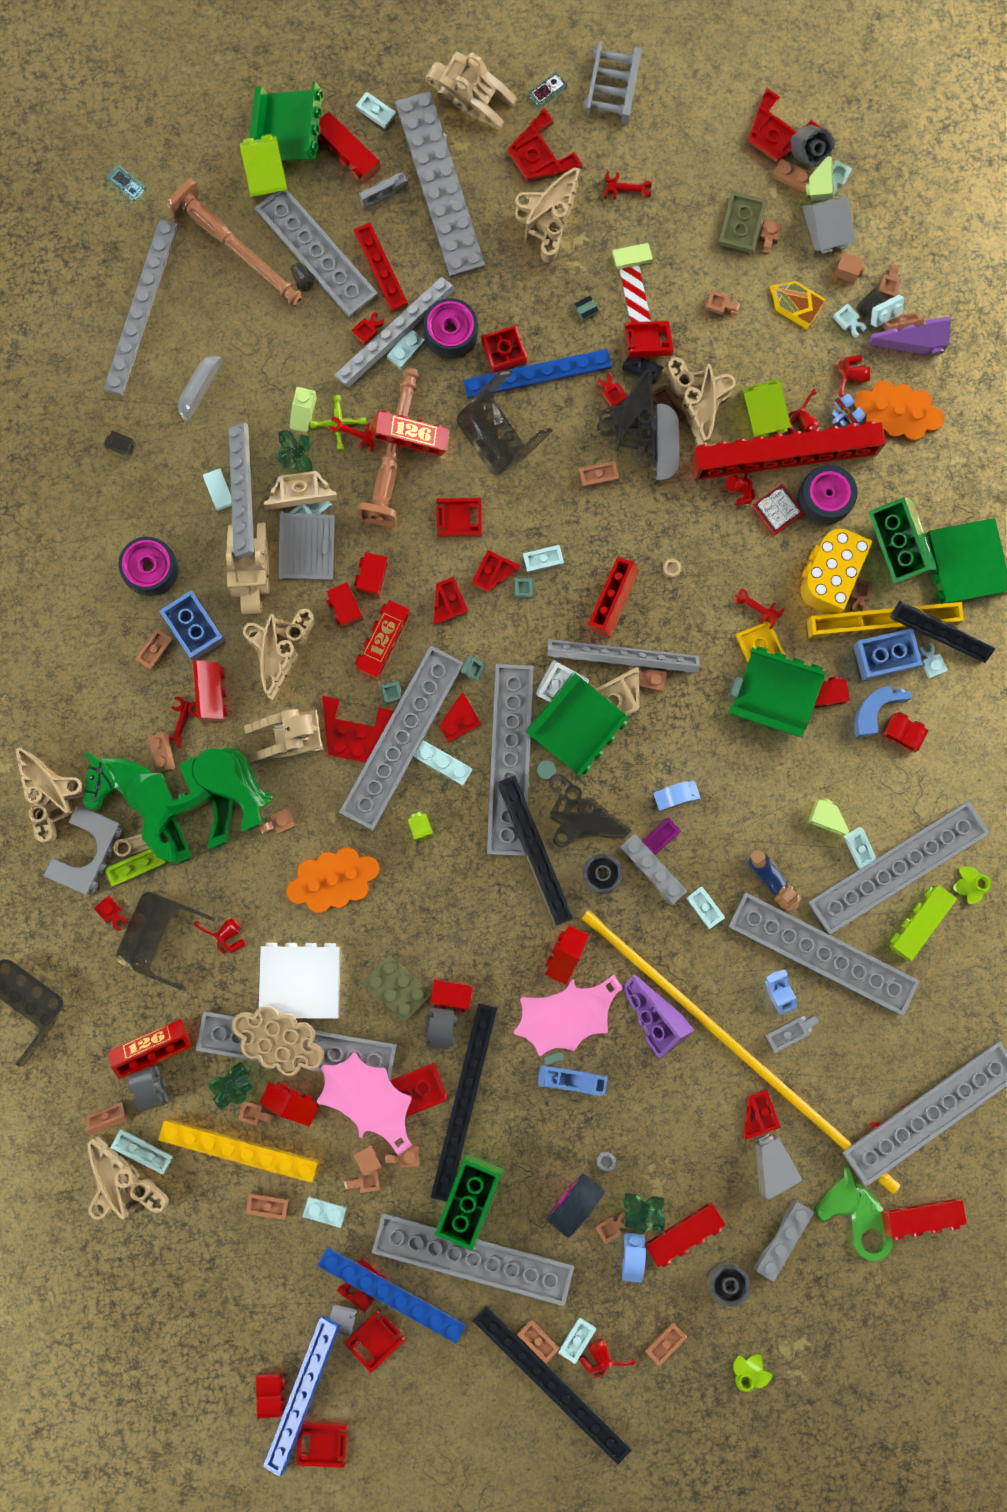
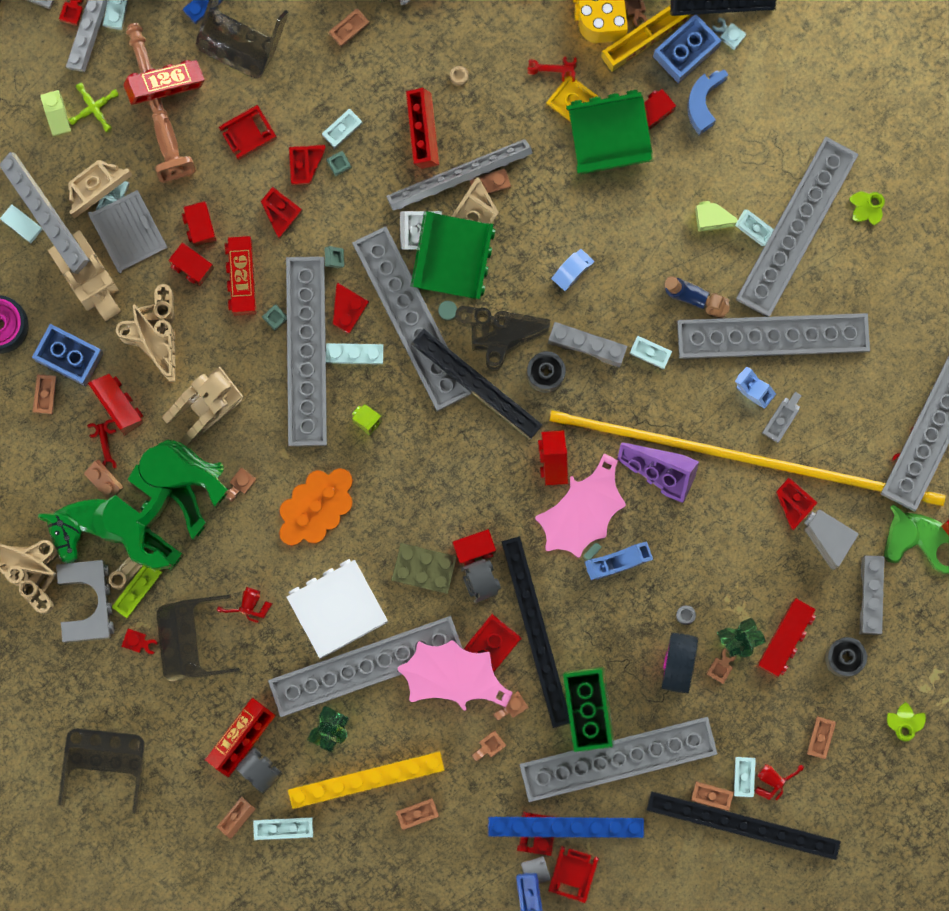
camera: 25 degrees left, 0 degrees up
tan piece [87,1136,169,1220] -> none
tan plate [231,1005,324,1076] -> none
nougat plate [238,1101,276,1125] -> none
red brick [259,1081,320,1127] -> none
clear green plant [277,430,313,473] -> none
light aqua plate [303,1197,347,1228] -> none
red wing [322,696,395,763] -> none
red bar [328,417,374,453] -> none
nougat panel [353,1144,382,1176] -> none
light blue brick [622,1233,646,1283] -> none
magenta tile [642,817,681,855] -> none
sand green tile [728,677,743,700] -> none
red brick [881,712,929,752] -> none
lime brick [889,885,957,961] -> none

